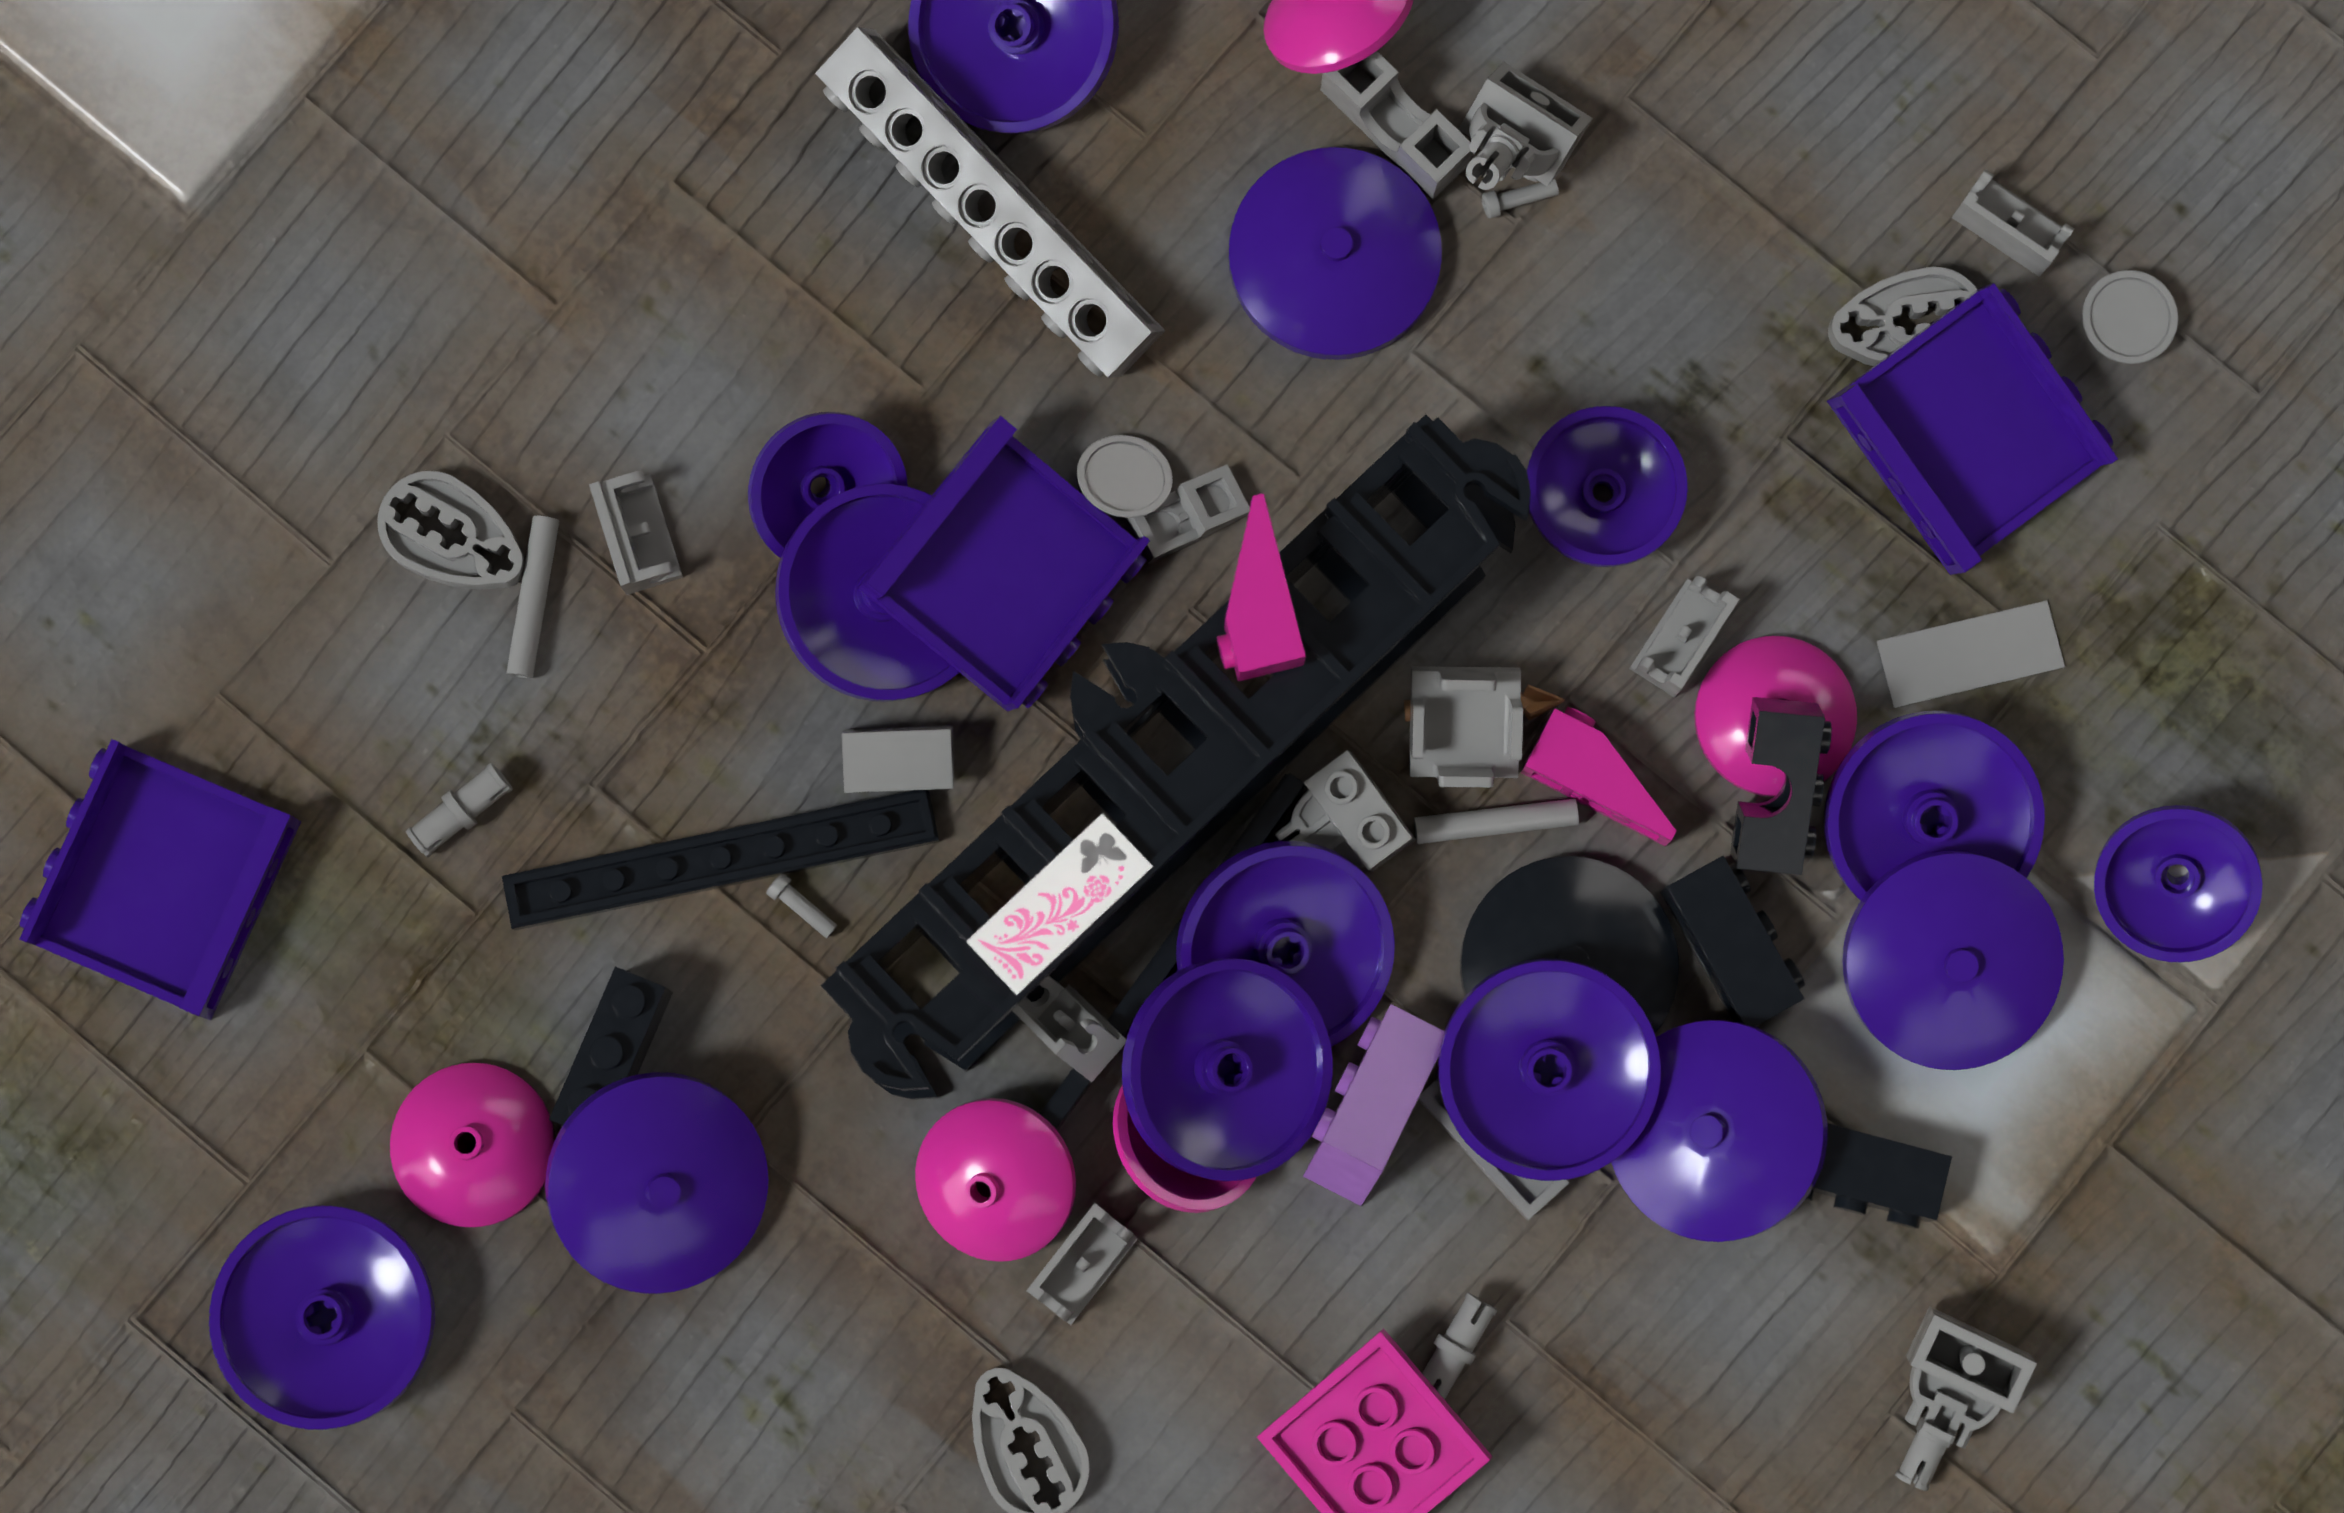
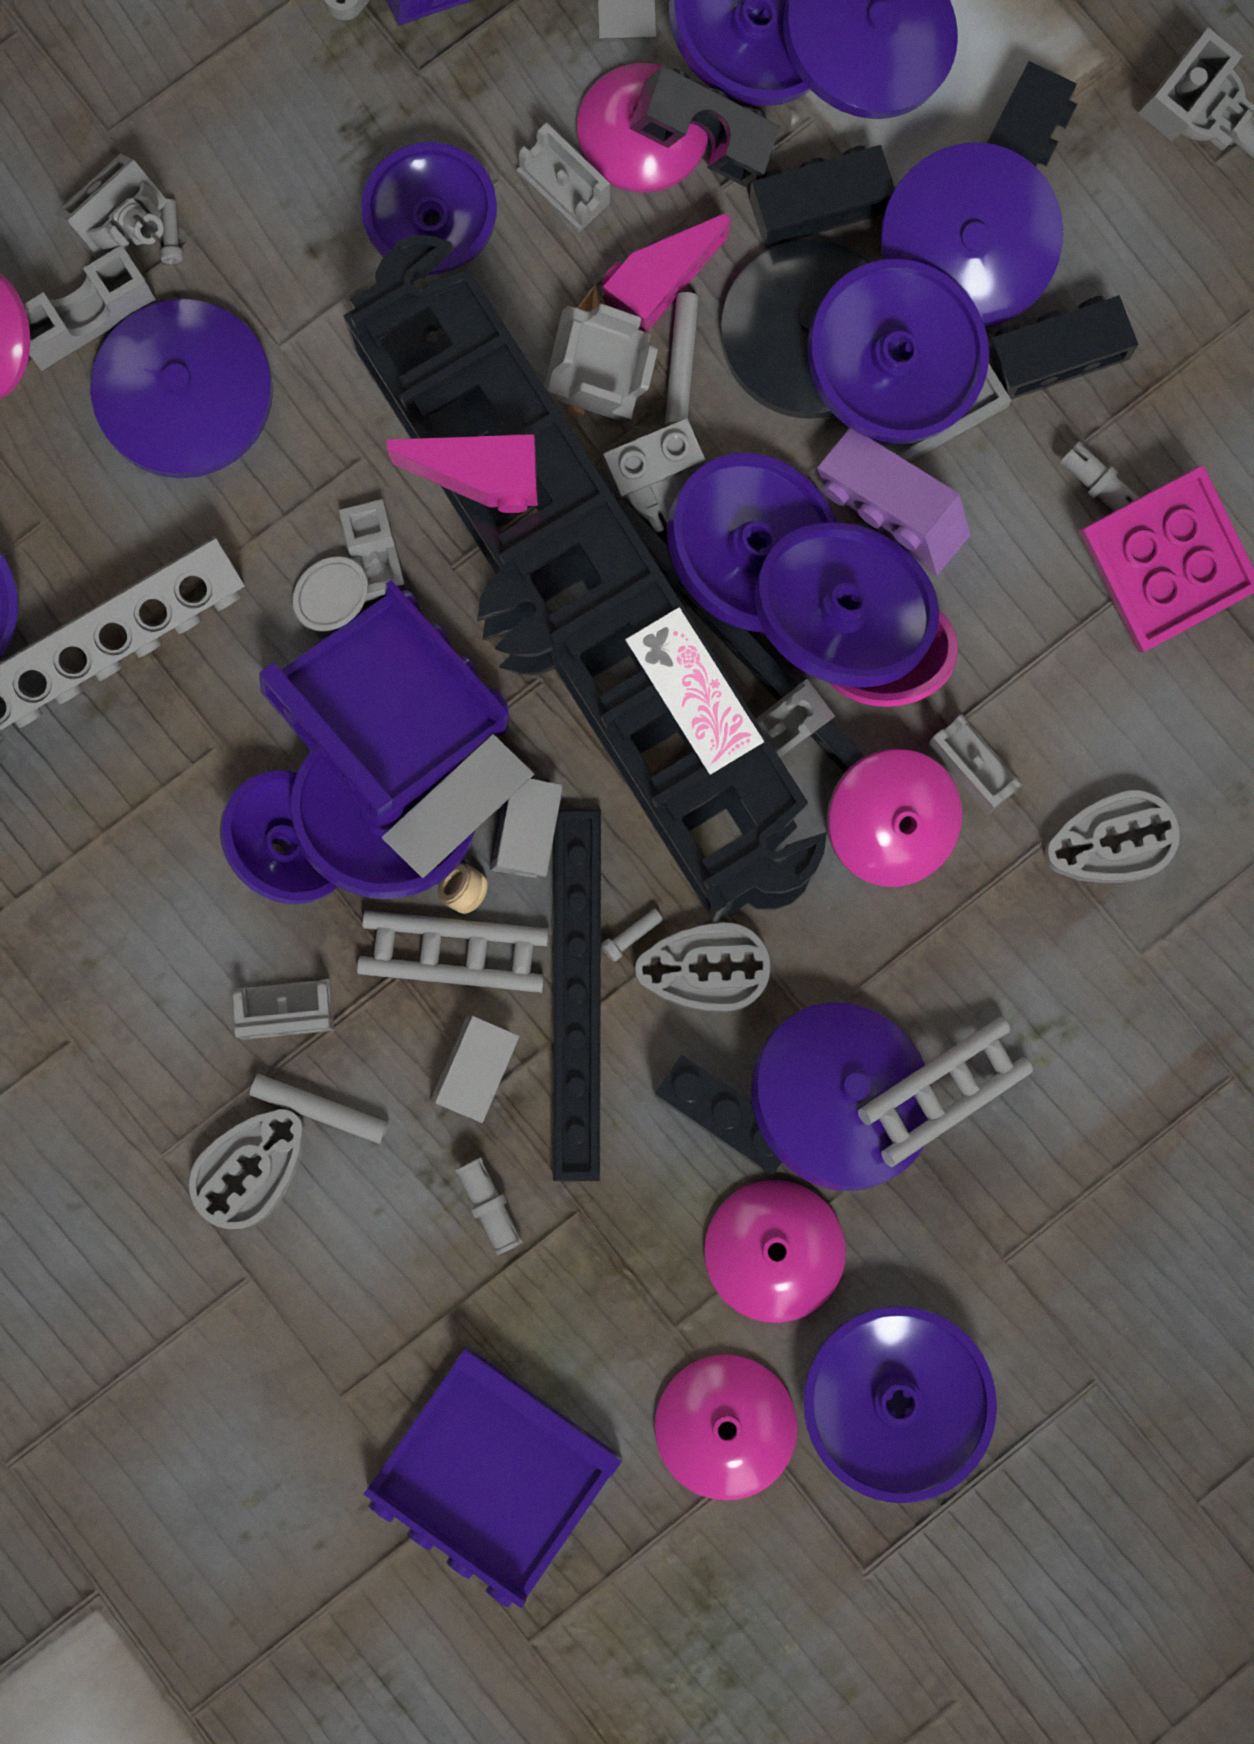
camera: 75 degrees left, 0 degrees up
none -> light grey bar [357,910,549,993]
none -> light grey sticker [381,734,535,878]
none -> light grey hinge [430,1015,520,1123]
none -> tan tile [438,862,488,914]
none -> light grey piece [635,923,770,1013]
none -> dark pink dish [655,1354,797,1501]
none -> light grey bar [858,1017,1033,1167]
none -> black brick [989,295,1139,400]

